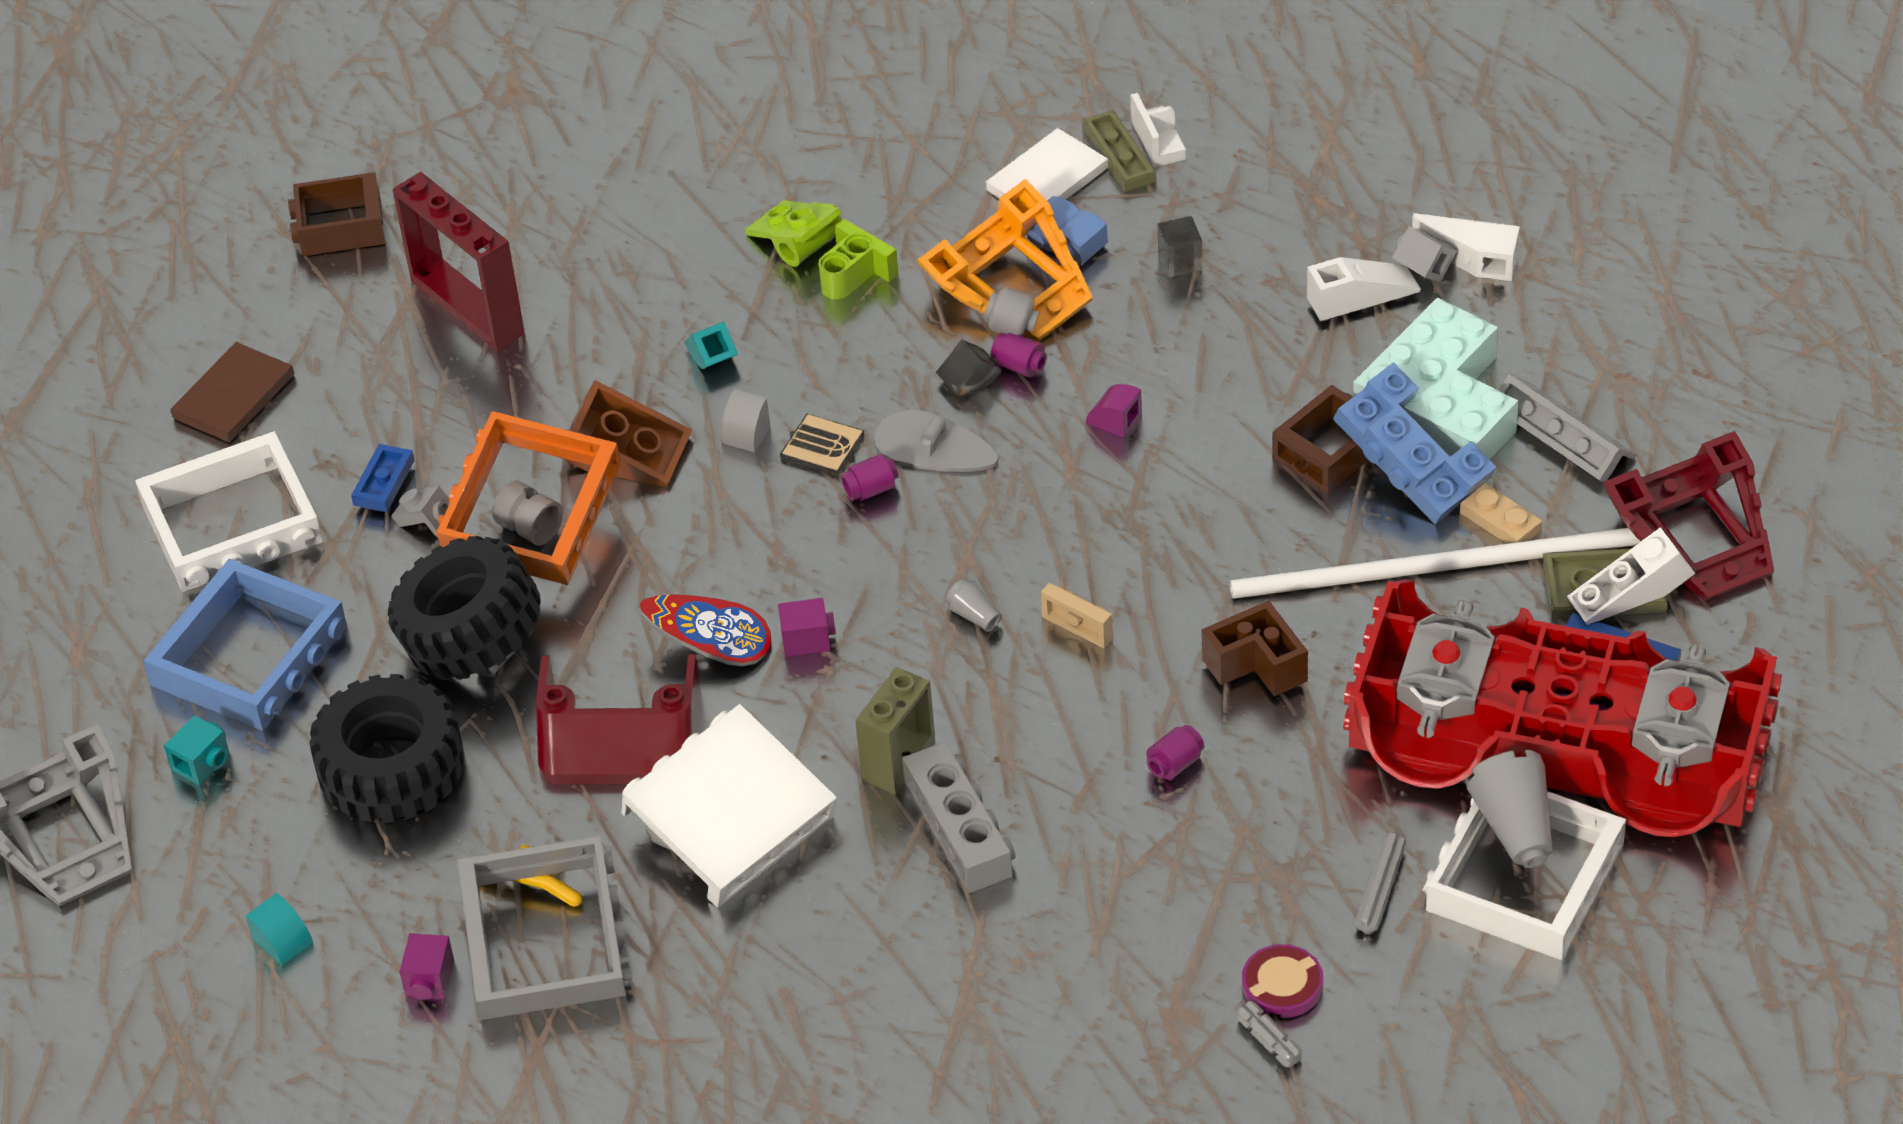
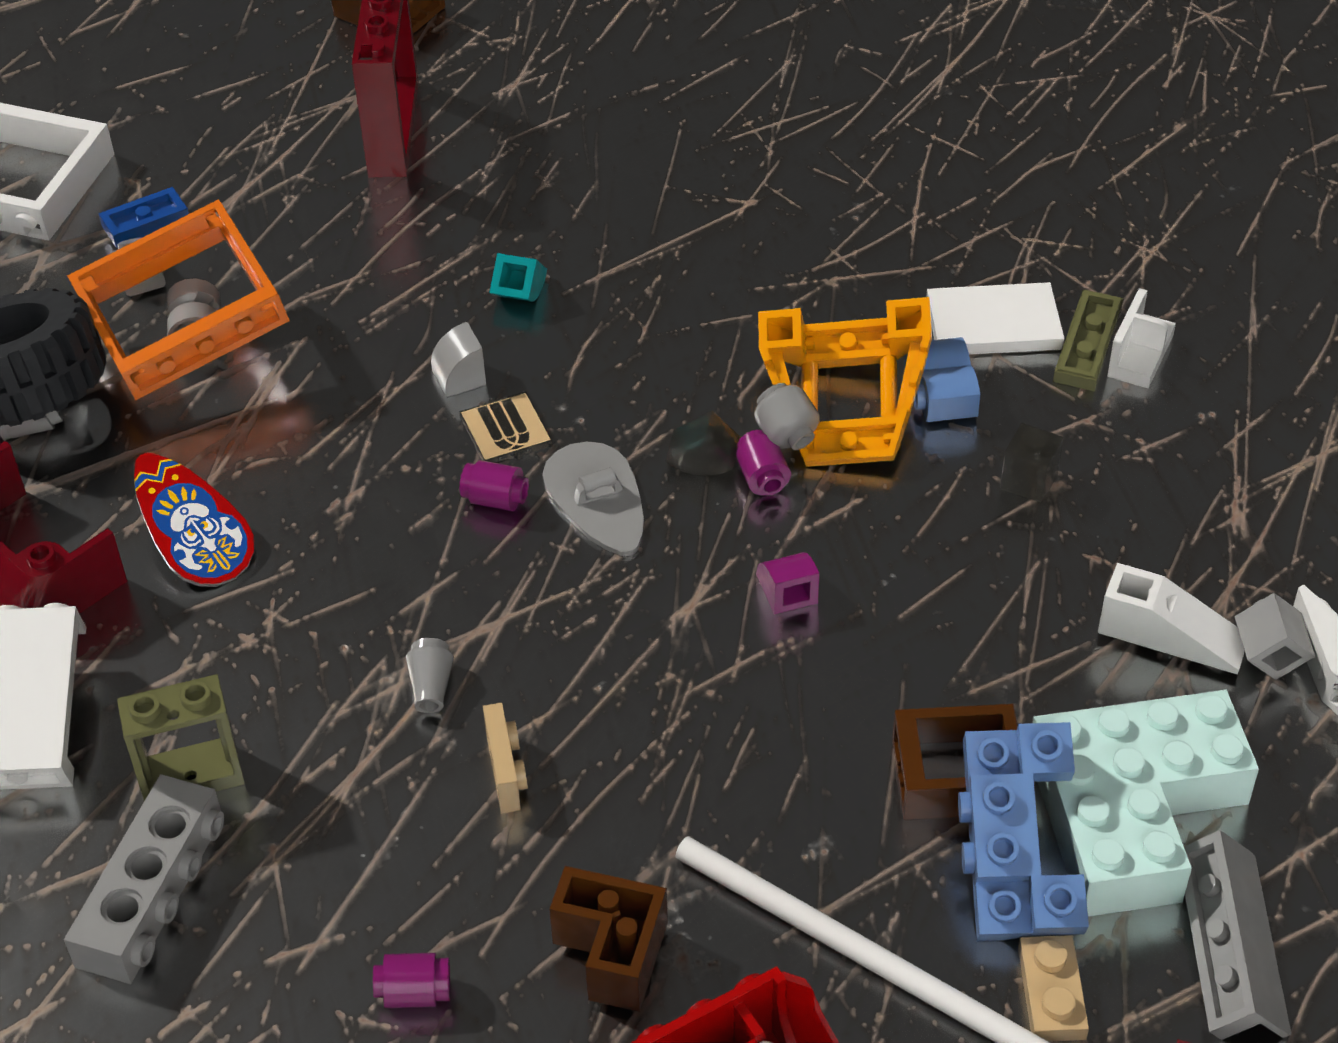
camera: 40 degrees right, 0 degrees up
reddish brown tile [170,342,295,443] -> none
dark orange slope [562,380,692,488] -> none
lime piece [744,200,842,267] -> none
magenta brick [778,598,836,657] -> none
lime tile [818,219,899,299] -> none

